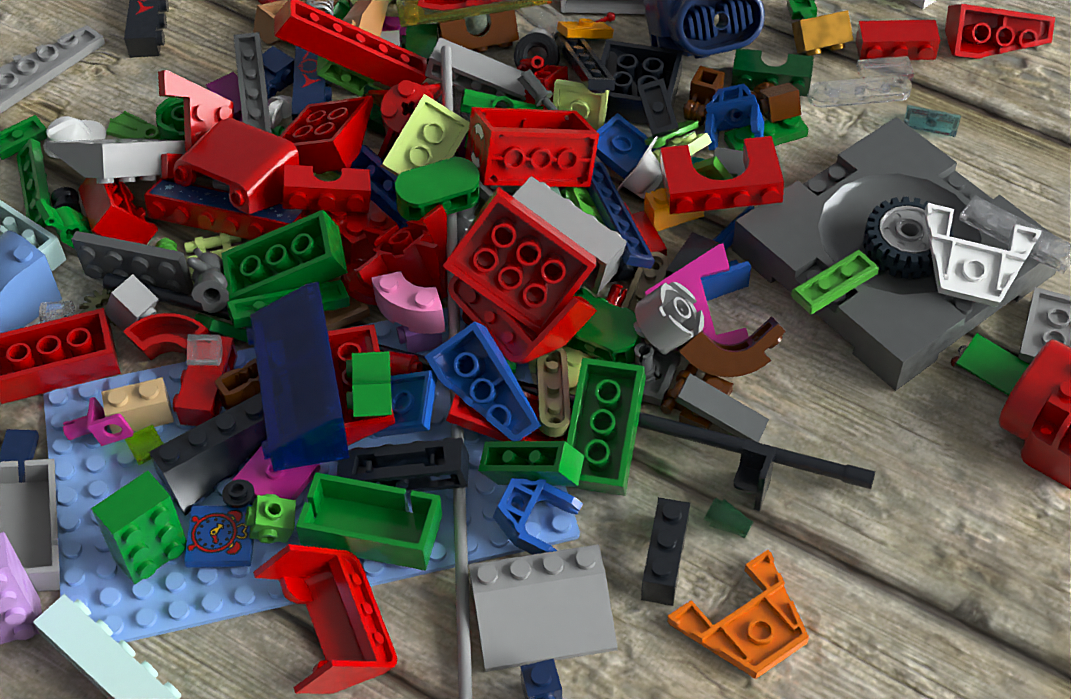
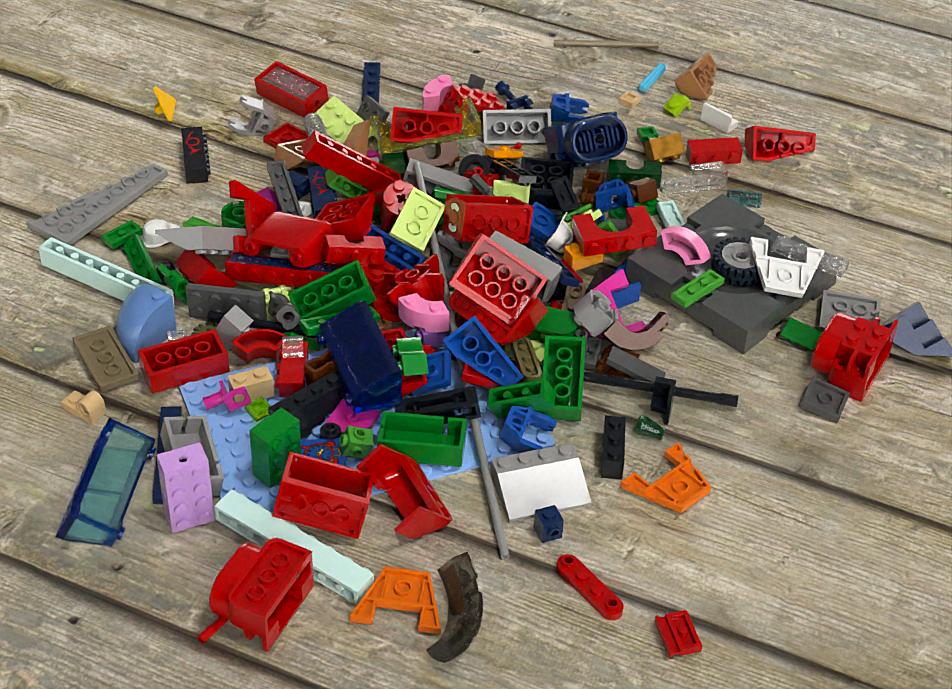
camera: 10 degrees left, 10 degrees down
green brick [395,156,480,221] -> none
none -> red hose [272,452,375,539]
none -> light aqua plate [656,200,685,228]
none -> bright pink brick [661,226,711,265]
none -> dark grey plate [799,376,850,423]

